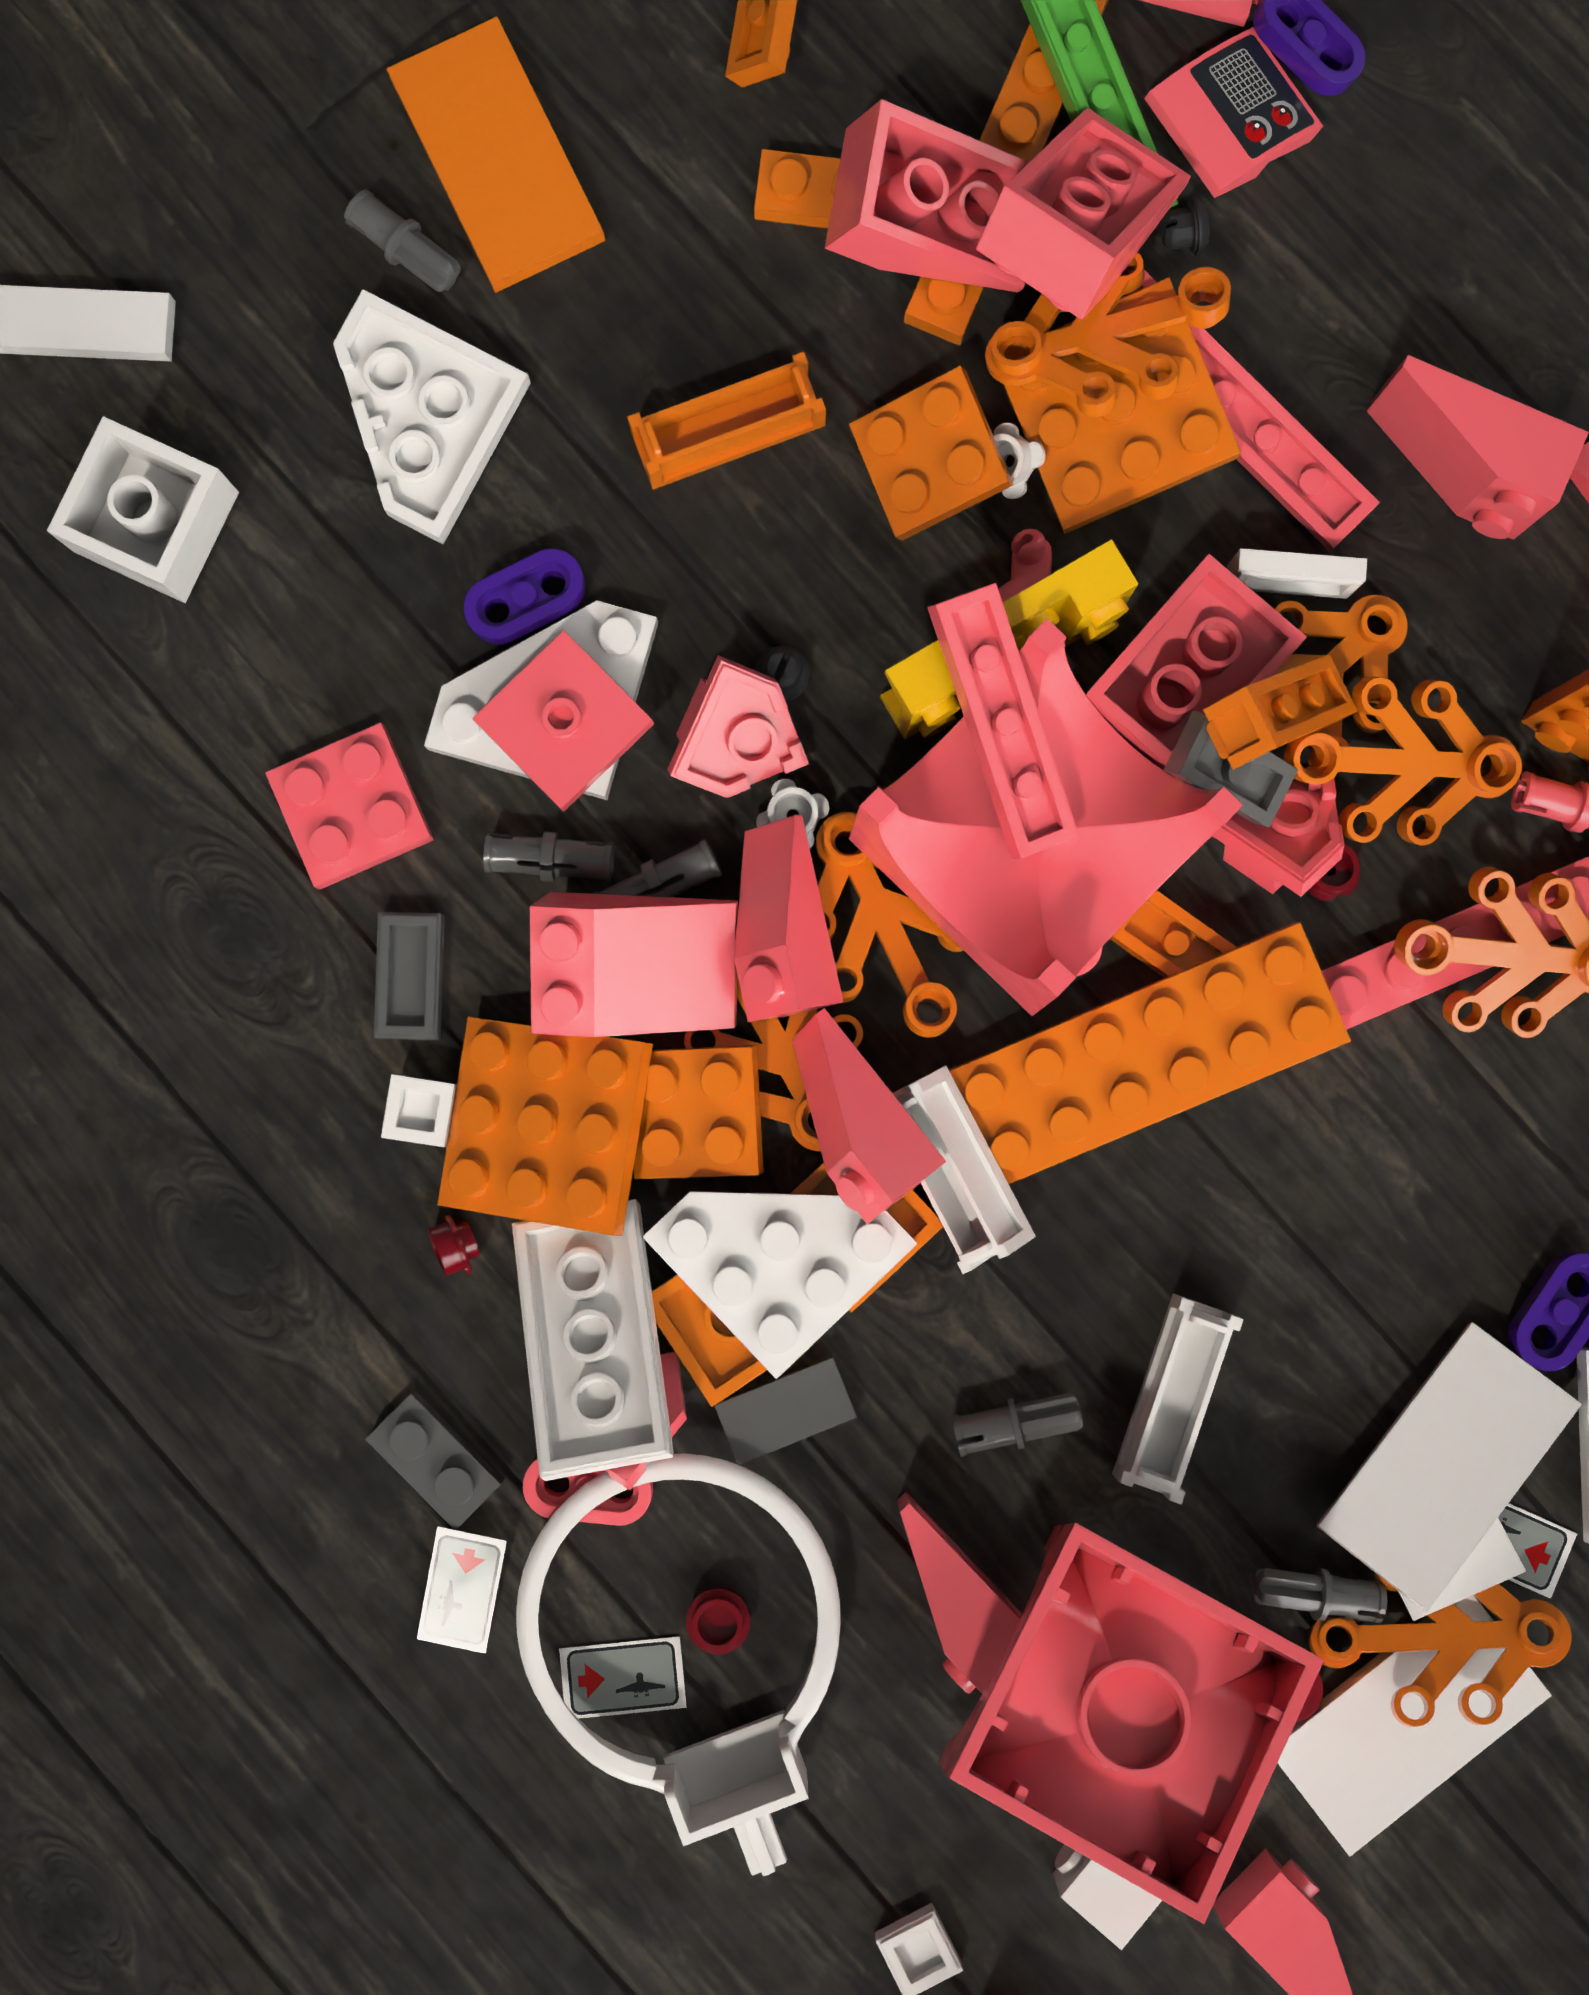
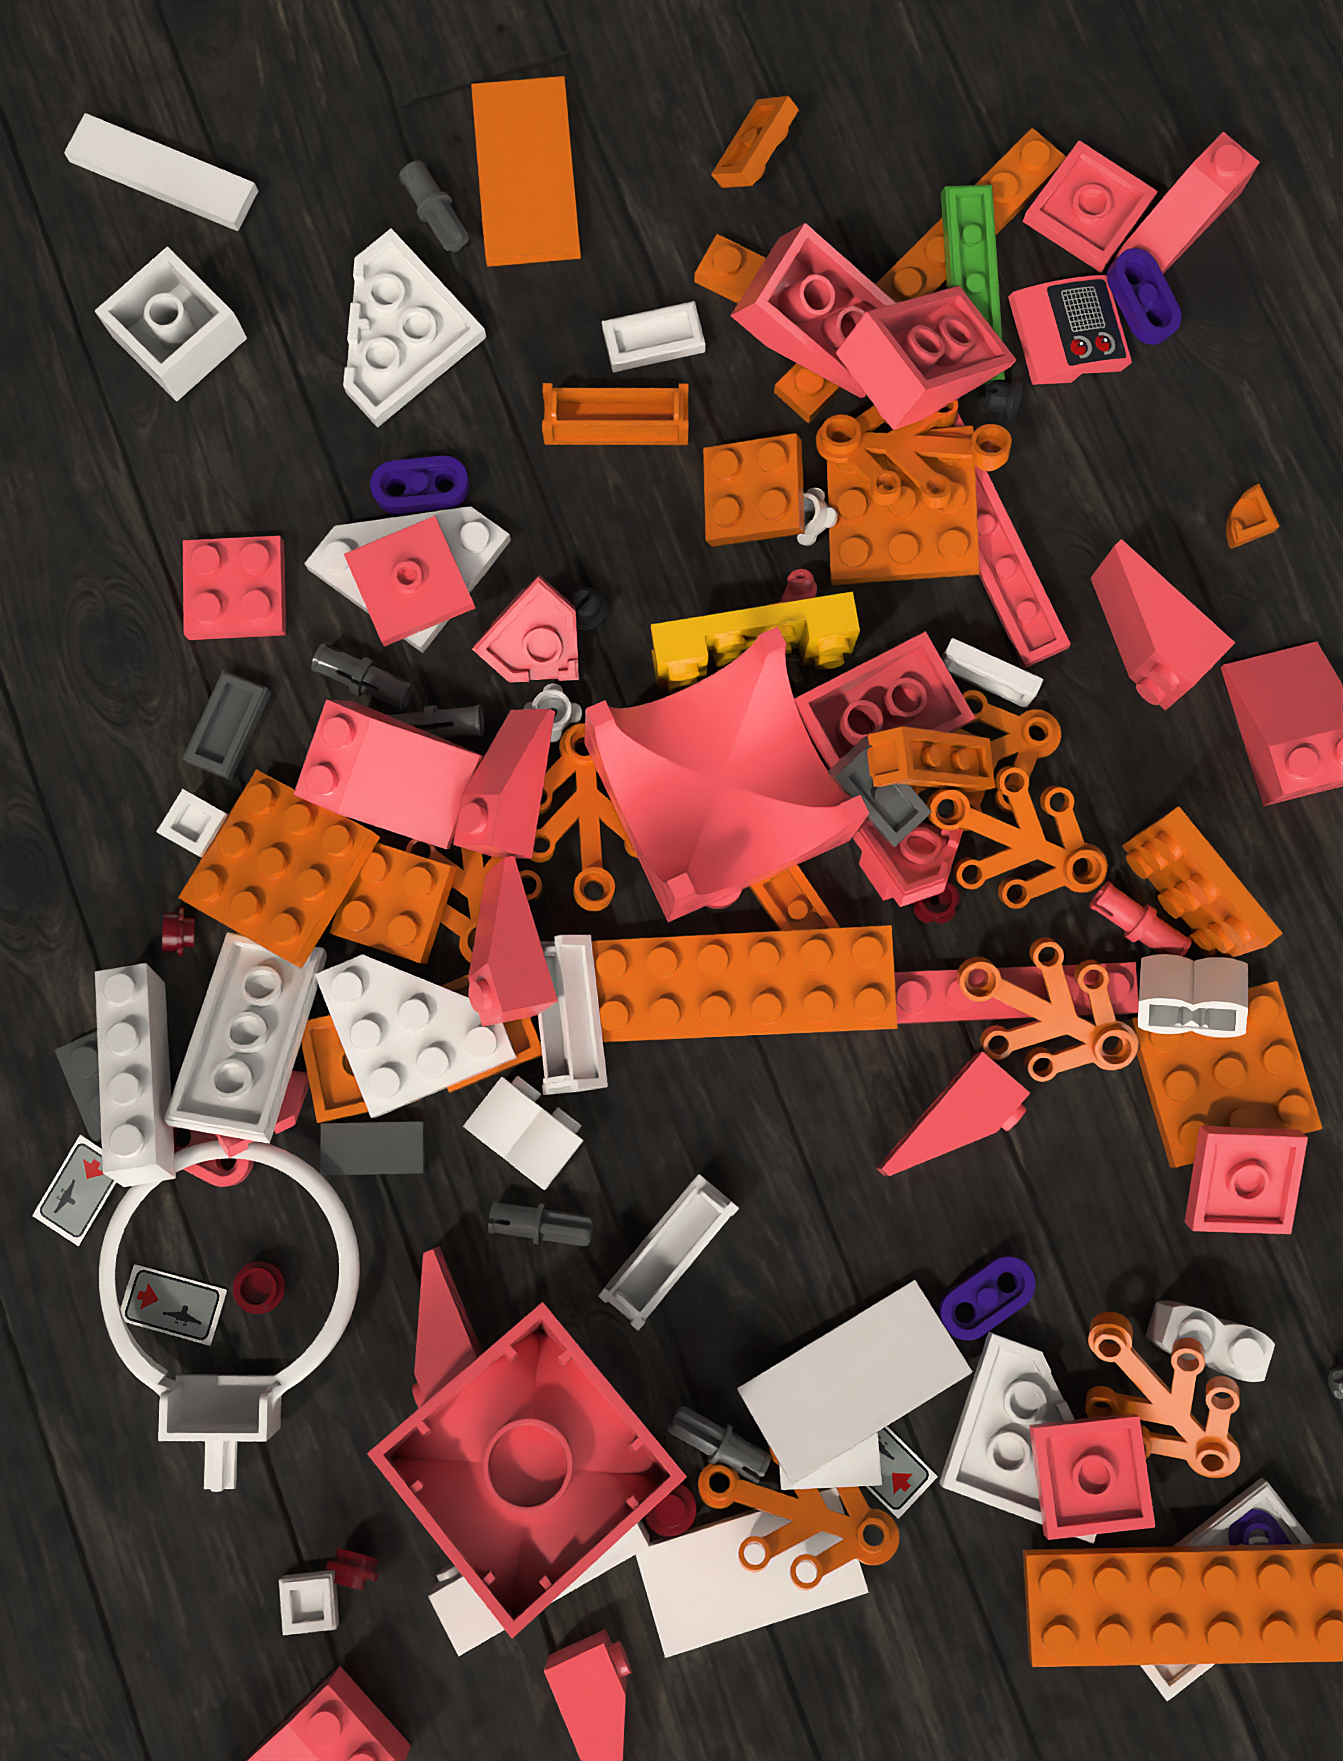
camera: 20 degrees right, 5 degrees down
coral plate [927,583,1079,859] -> none
none -> white brick [95,963,176,1187]
none -> dark red plate [326,1548,379,1591]
none -> white brick [463,1075,584,1190]
none -> white tile [602,301,705,372]
none -> coral slope [876,1052,1030,1176]
none -> orange tile [1226,484,1279,549]

